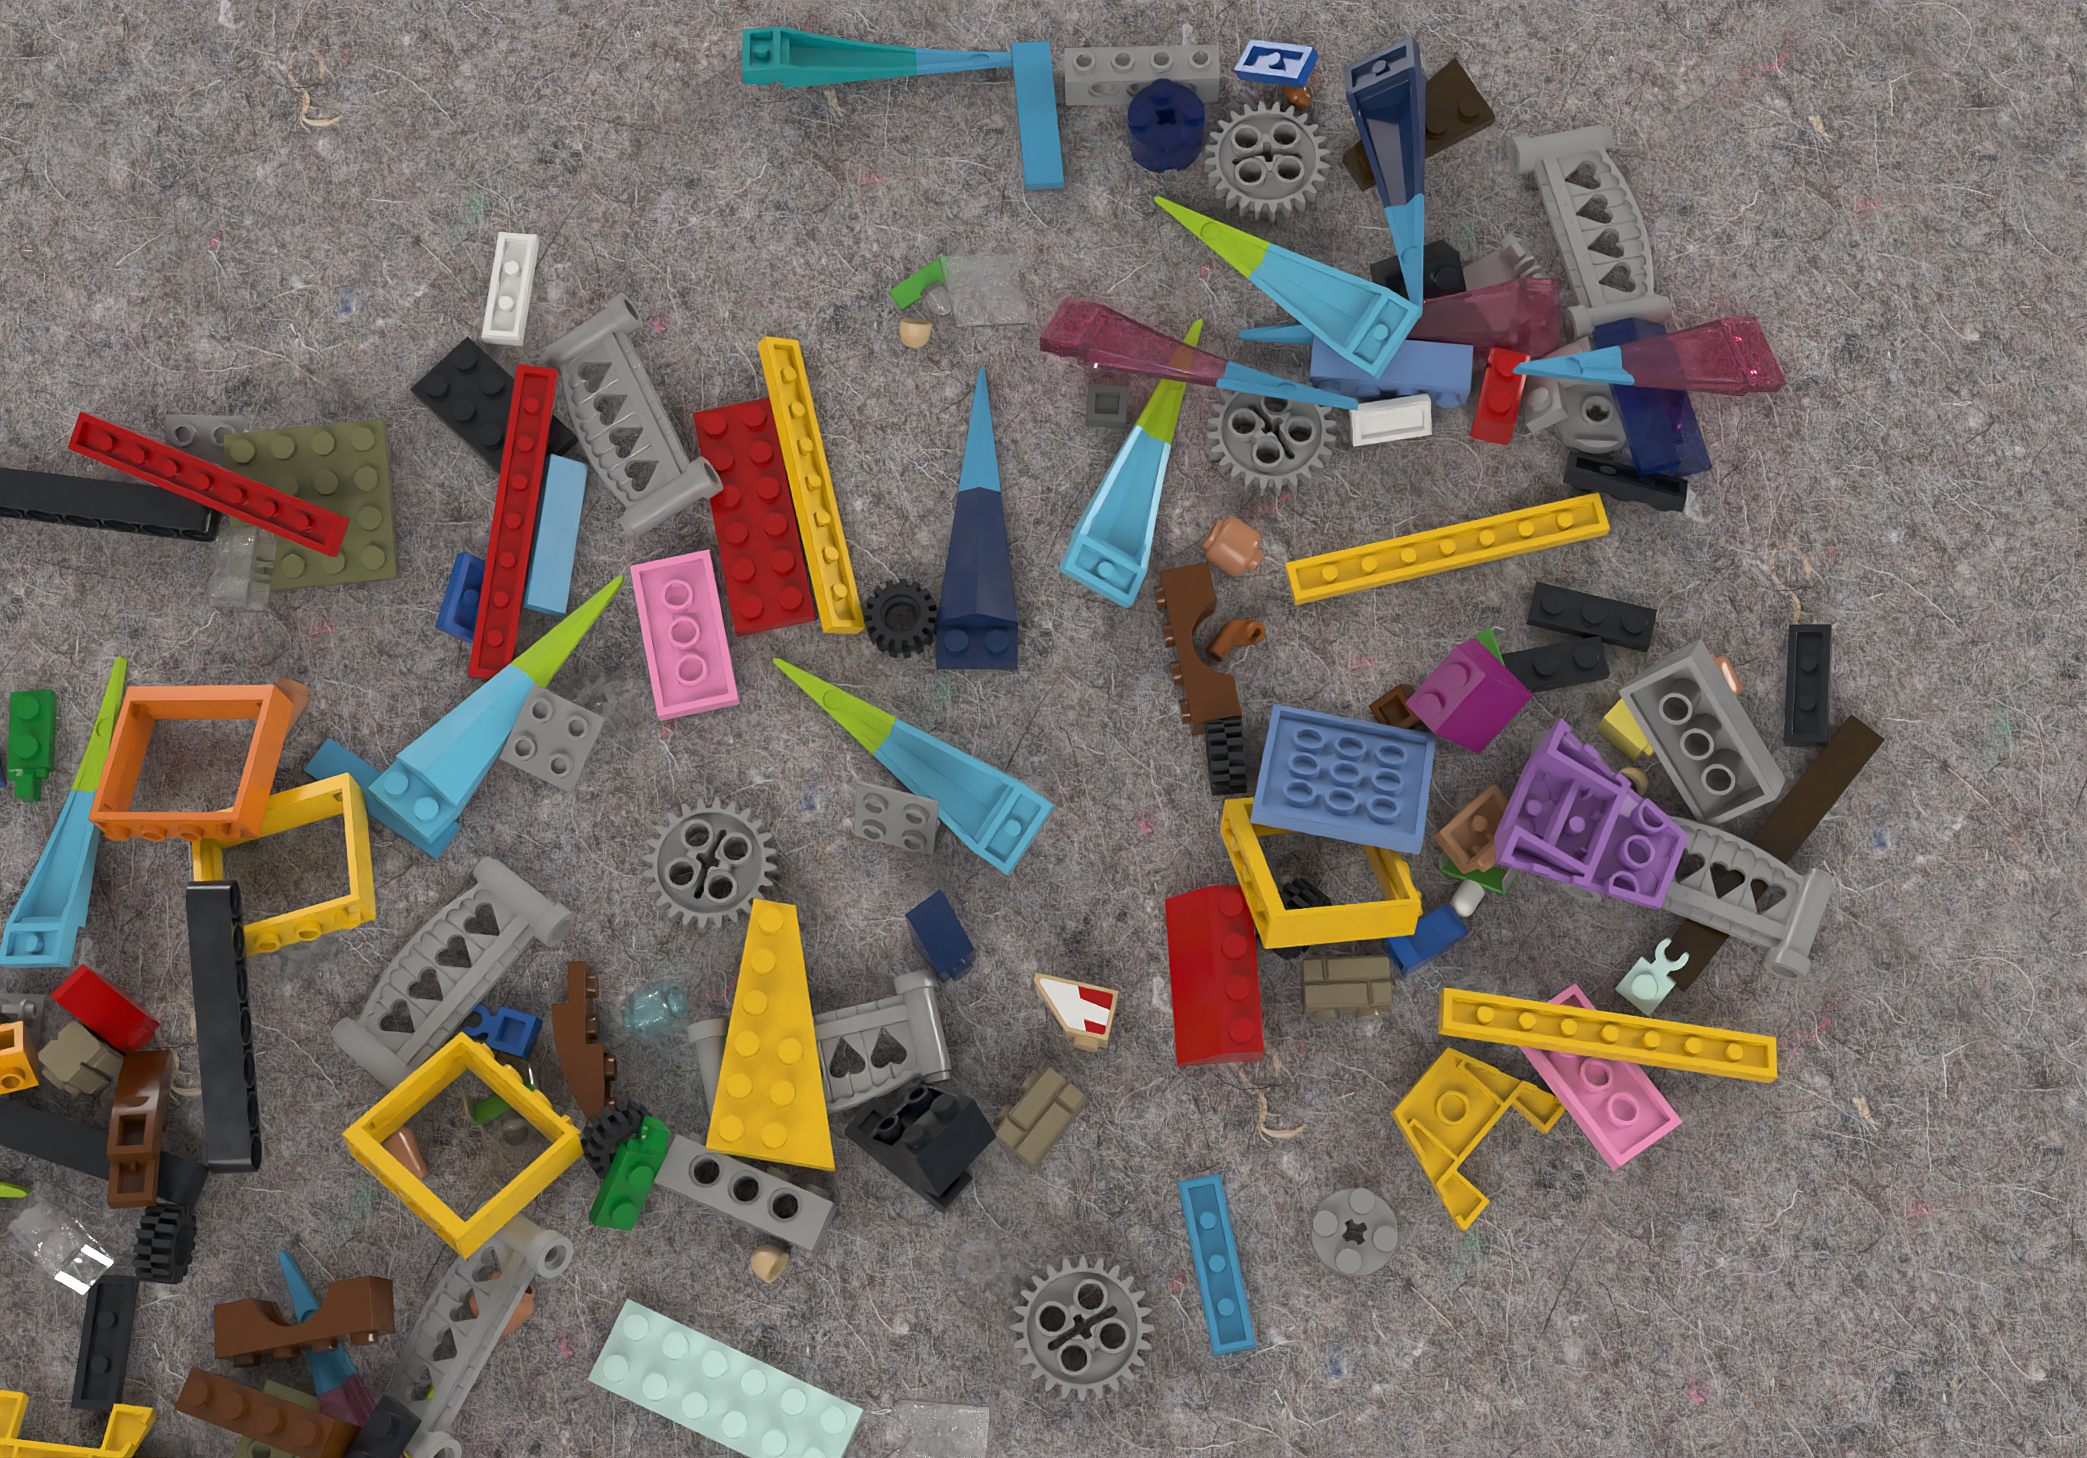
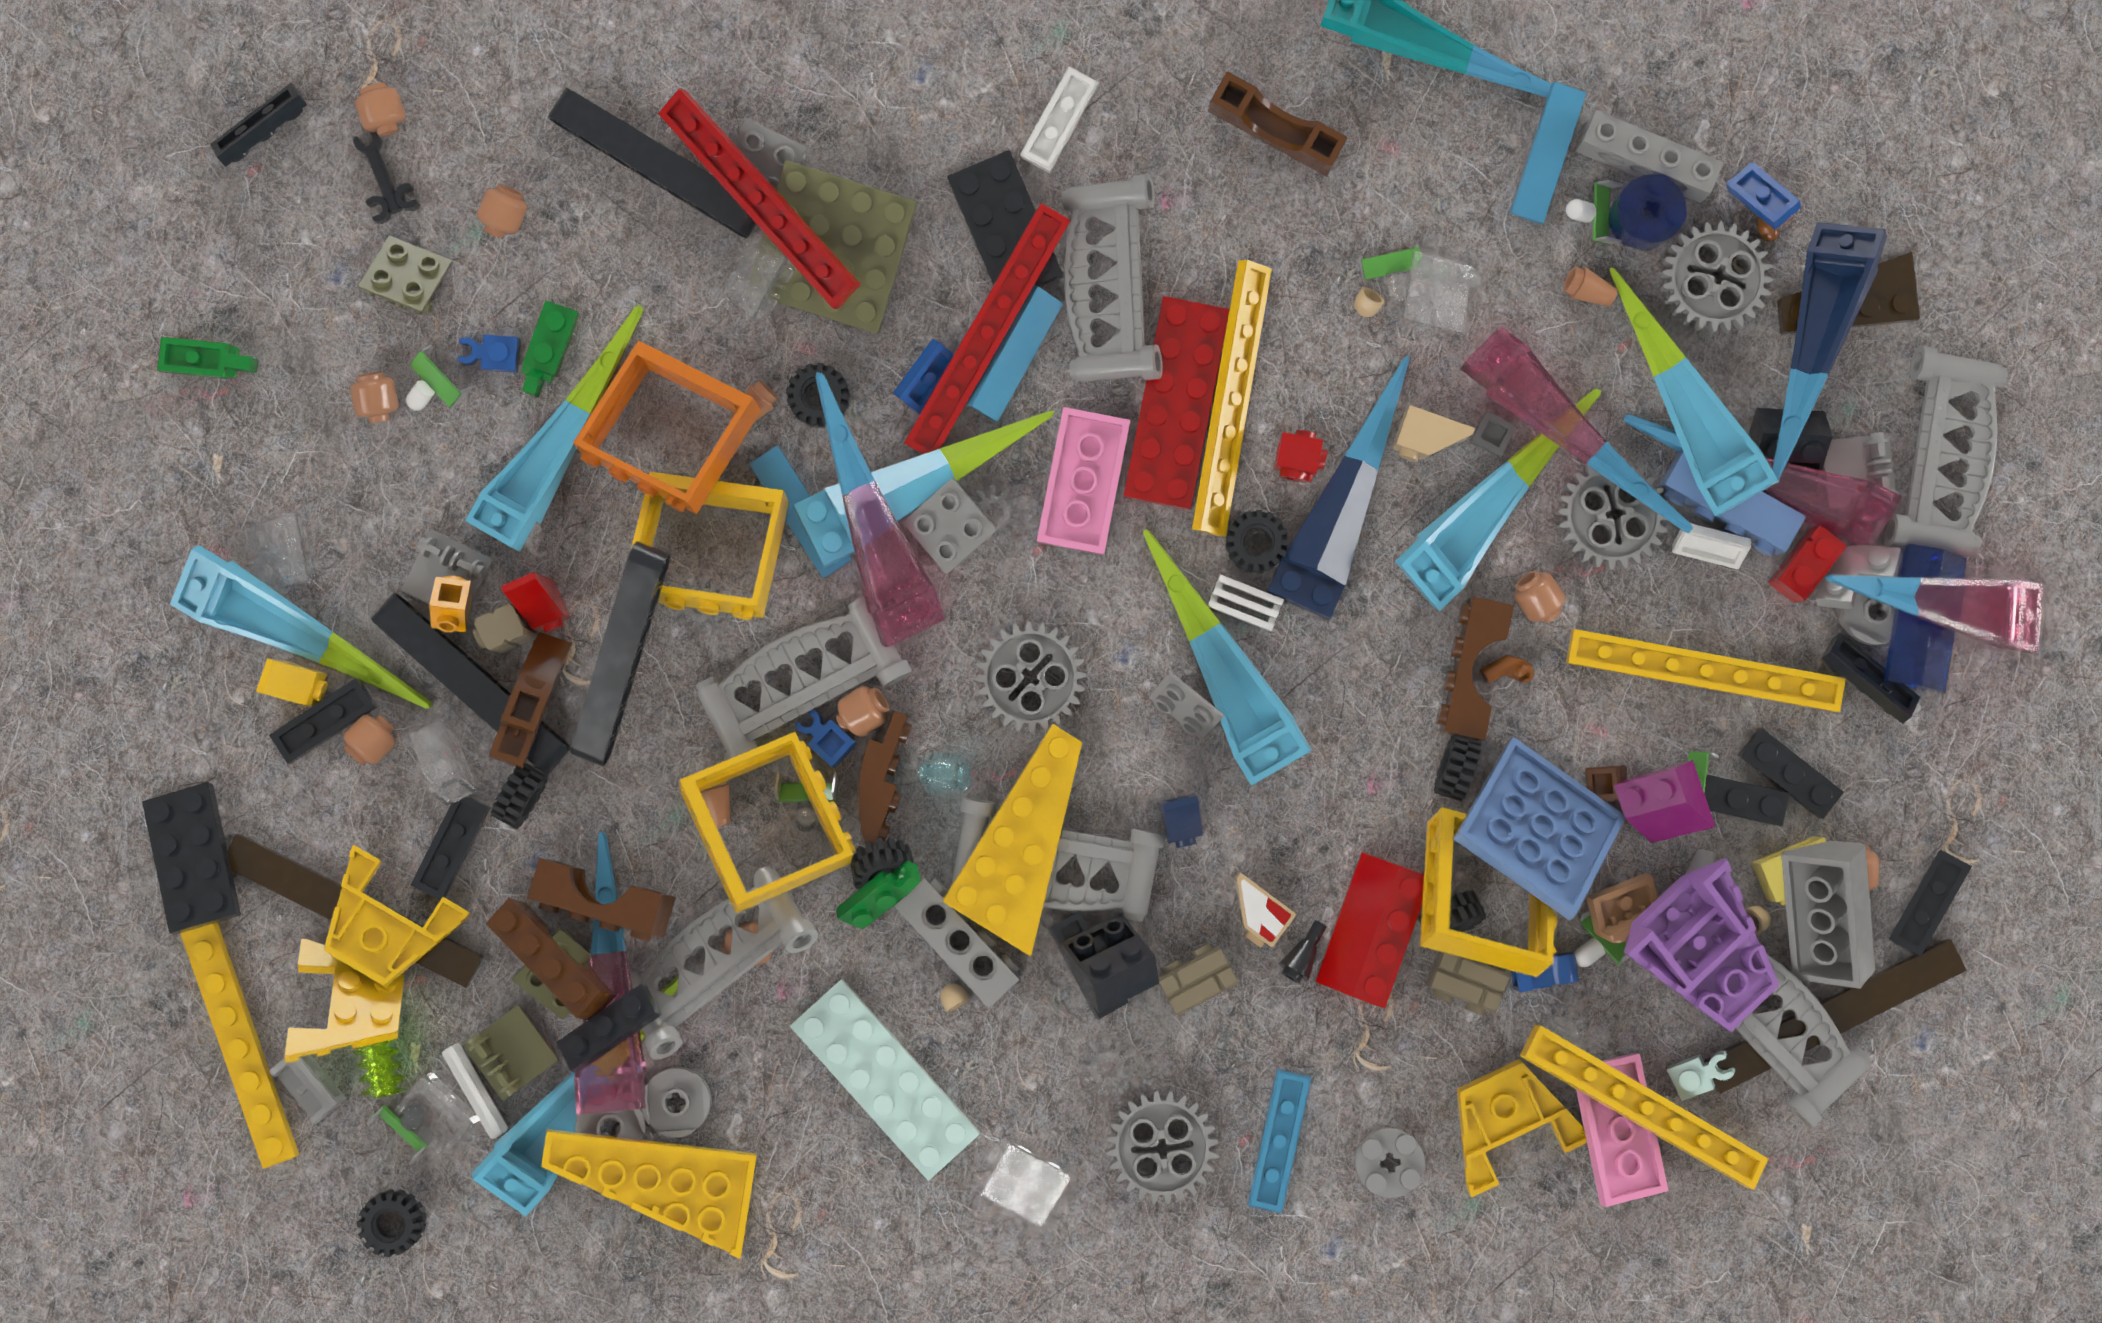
camera: 20 degrees right, 15 degrees up
none -> black tyre [786,363,850,428]
none -> clear pink plate [816,372,945,647]
none -> nougat head [836,686,889,737]
none -> white tile [1207,574,1284,632]
none -> reddish brown arch [1208,71,1348,177]
none -> red brick [1273,430,1327,483]
none -> black cone [1278,920,1327,983]
none -> tan slope [1392,405,1475,462]
none -> nougat cone [1563,266,1618,307]
none -> piece [1566,180,1623,244]

